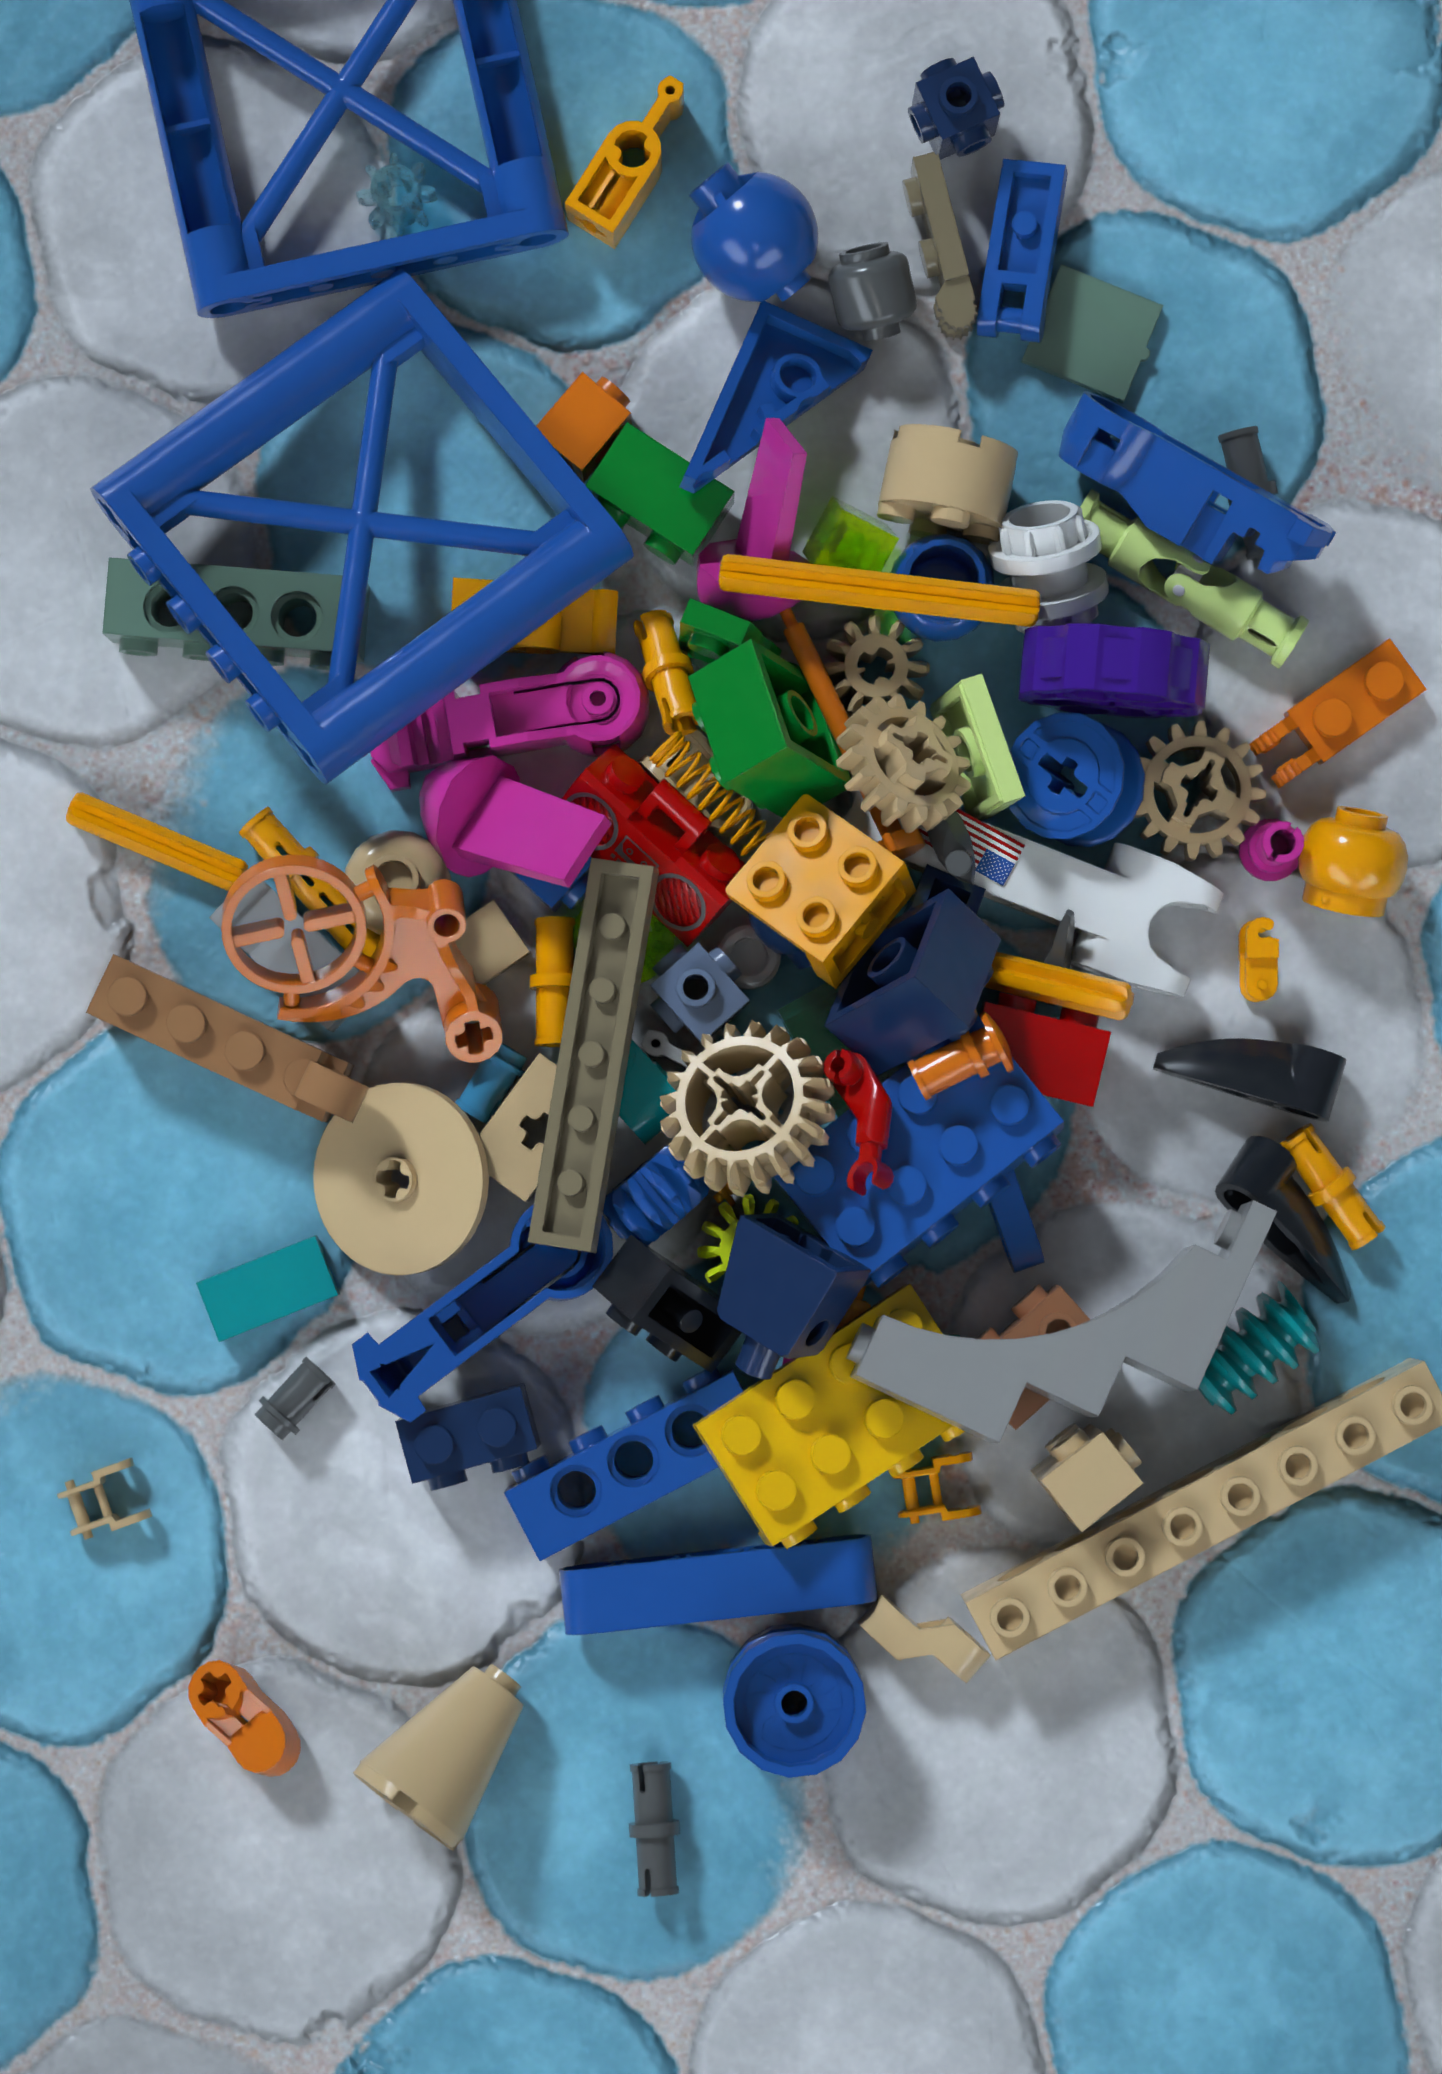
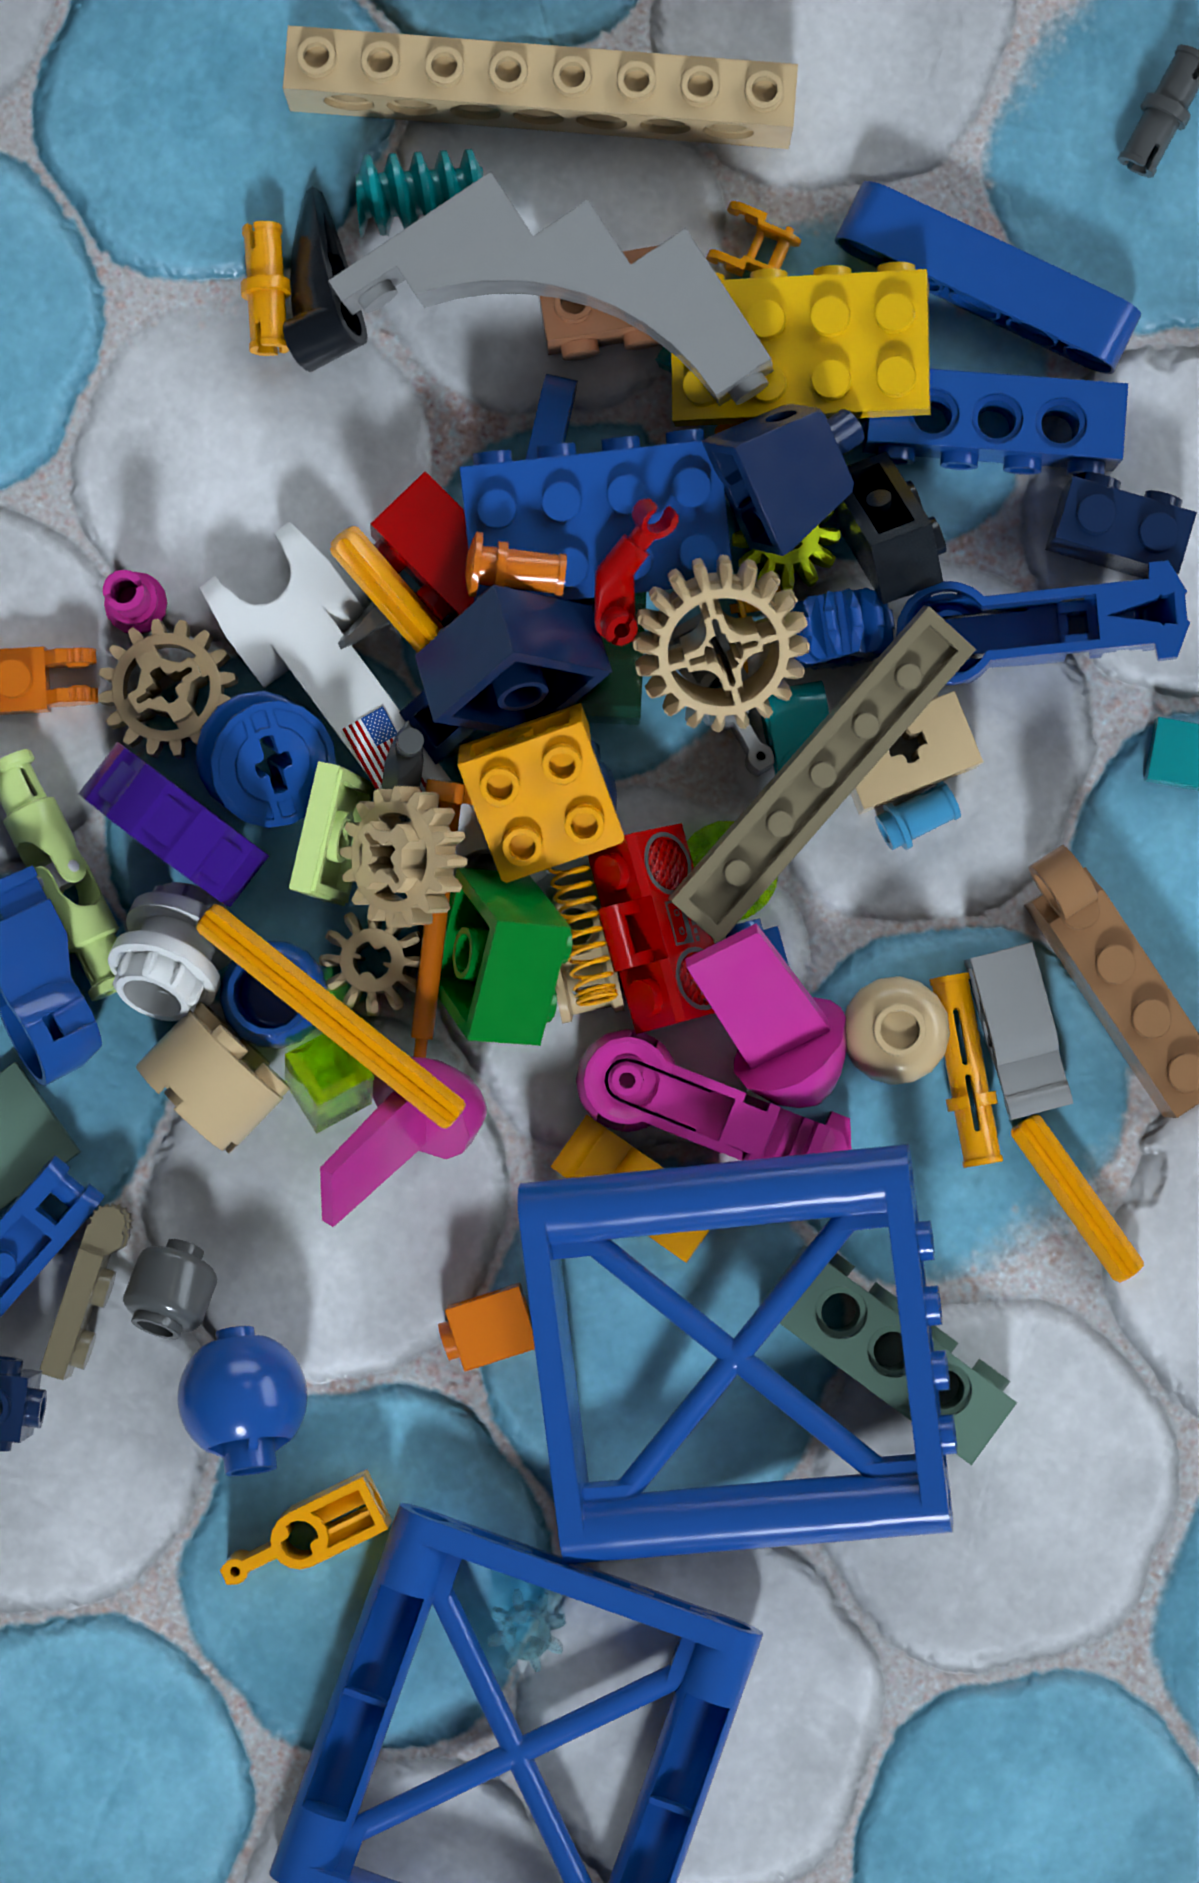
camera: 150 degrees left, 0 degrees up
orange piece [221,855,502,1063] -> none
tan piece [313,1083,489,1275] -> none
tan tile [455,899,531,985] -> none
light orange pin [530,916,575,1048] -> none
green brick [586,422,735,566] -> none
light orange pin [633,610,699,736] -> none
sand blue brick [650,942,750,1045] -> none
blue wing [679,301,873,494] -> none
green wing [679,598,801,670] -> none
white tile [719,925,781,990] -> none
blue wheel [723,1623,866,1778] -> none
tan piece [857,1595,991,1683] -> none
tan brick [1030,1423,1144,1532] -> none
black piece [1153,1038,1347,1122] -> none
light orange piece [1238,917,1279,1002] -> none
light orange piece [1298,806,1408,917] -> none

